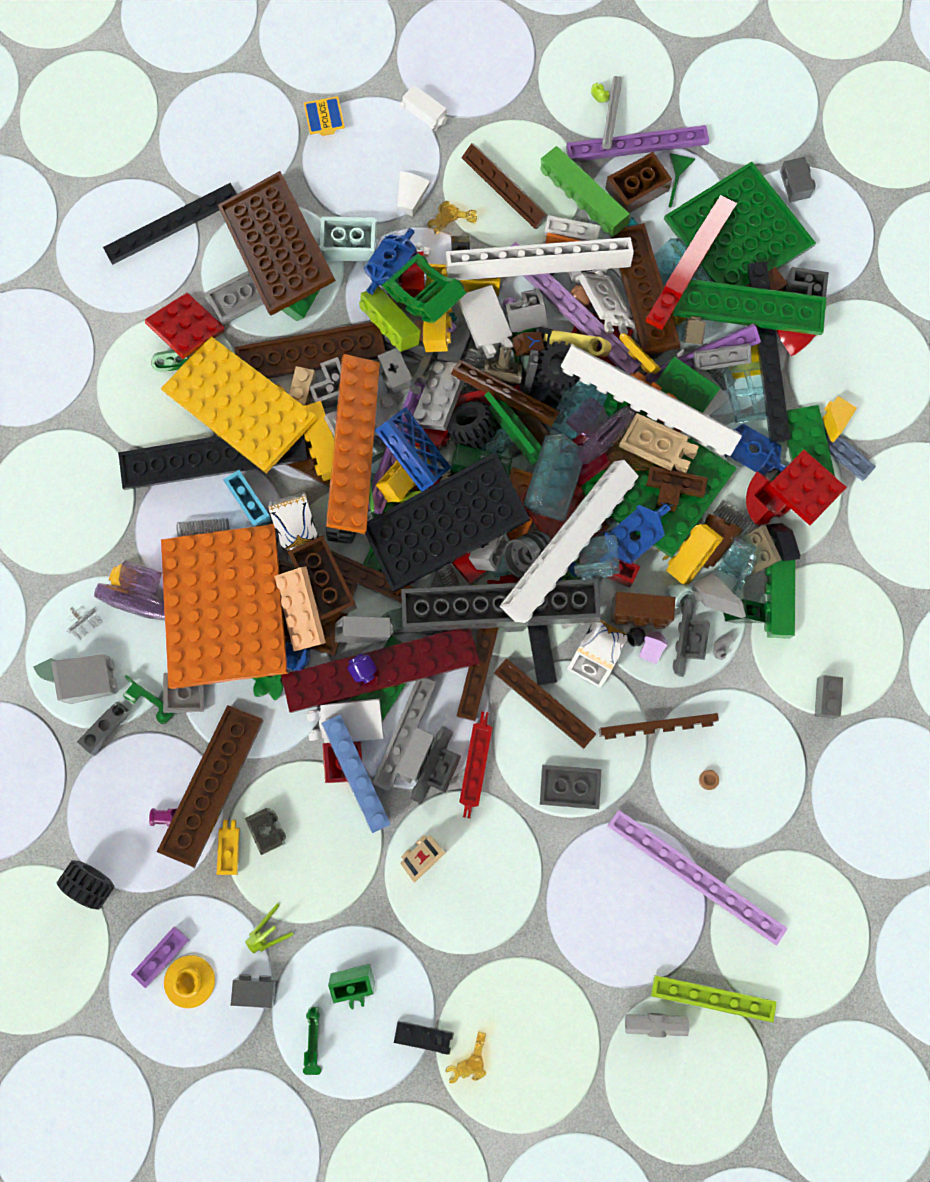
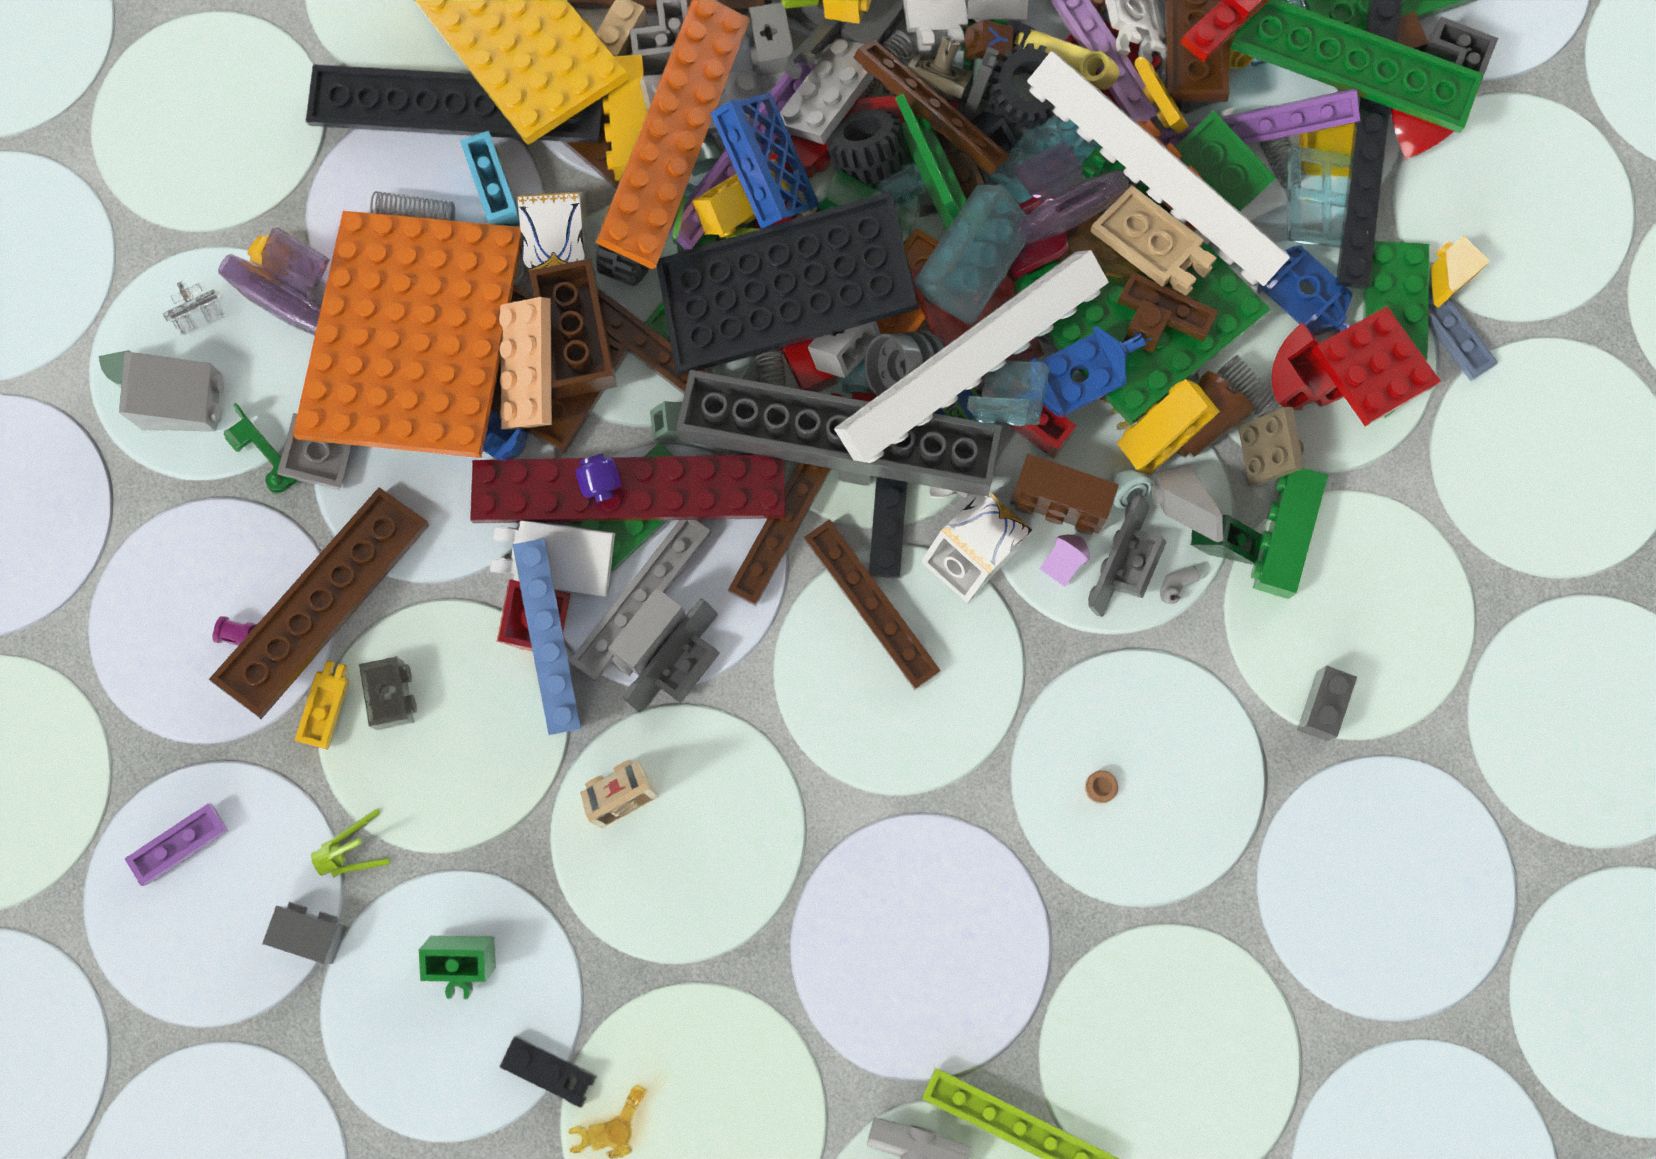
camera: 15 degrees right, 0 degrees up
black tyre [56,860,115,910] -> none
dark grey leg [77,701,130,756] -> none
yellow piece [164,955,215,1009] -> none
green plate [252,674,284,701] -> none
green piece [303,1007,321,1075] -> none
light grey brick [335,616,393,643] -> none
red plate [459,712,493,819] -> none
dark grey plate [539,765,602,810] -> none
reddish brown plate [598,713,719,740] -> none
lavender plate [607,810,788,946] -> none
black plate [627,628,646,647] -> none
dark tan brick [680,316,706,345] -> none
light grey tile [693,343,751,371] -> none
clear light blue bracket [718,537,757,594] -> none
black slope [766,523,801,561] -> none

